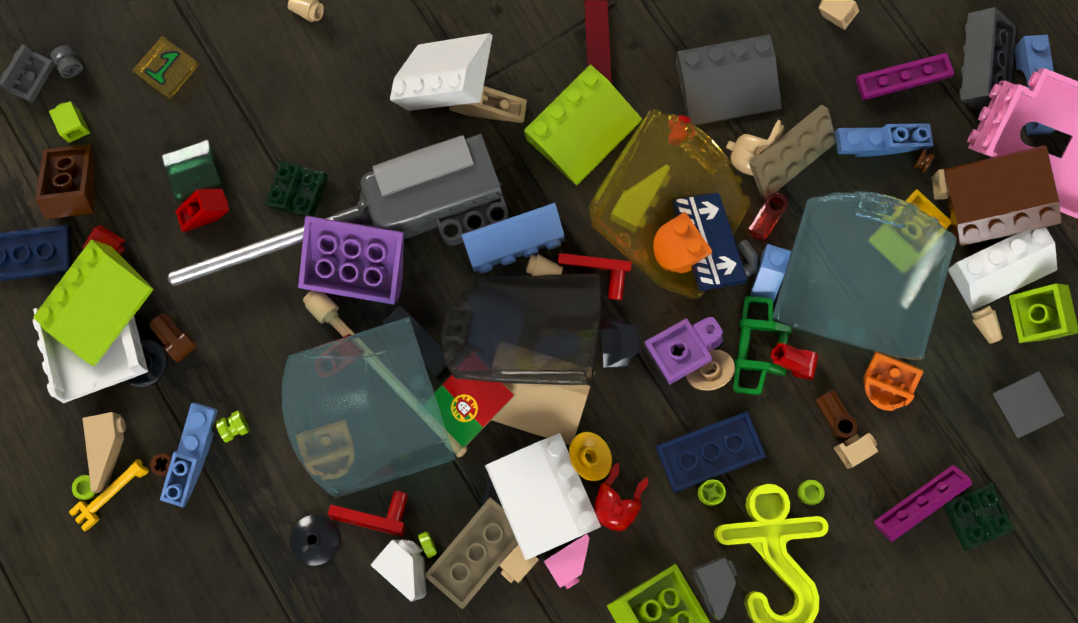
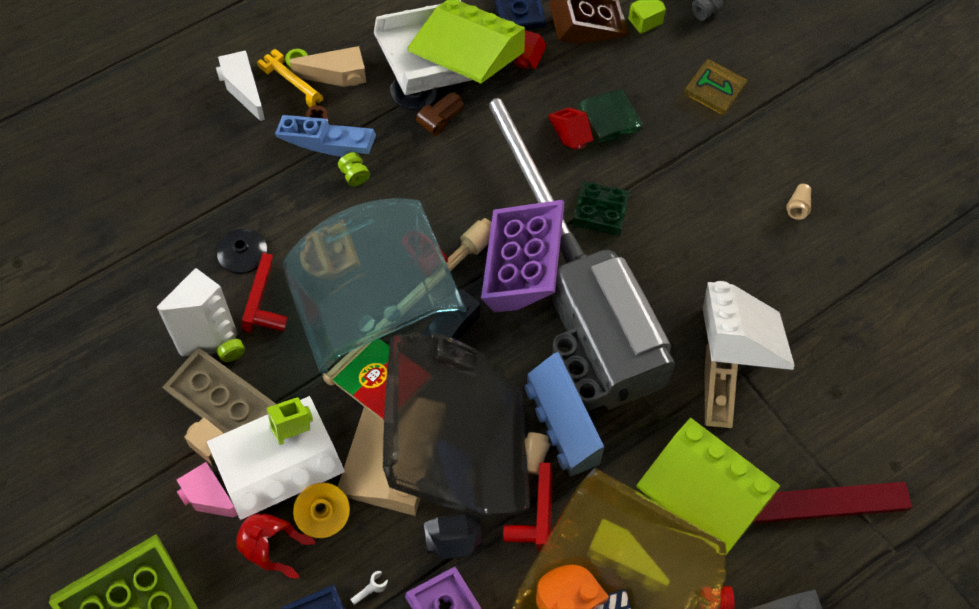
camera: 80 degrees right, 15 degrees down
none -> white slope [216,51,265,121]
none -> lime brick [266,397,313,445]
none -> white hand [350,571,388,605]

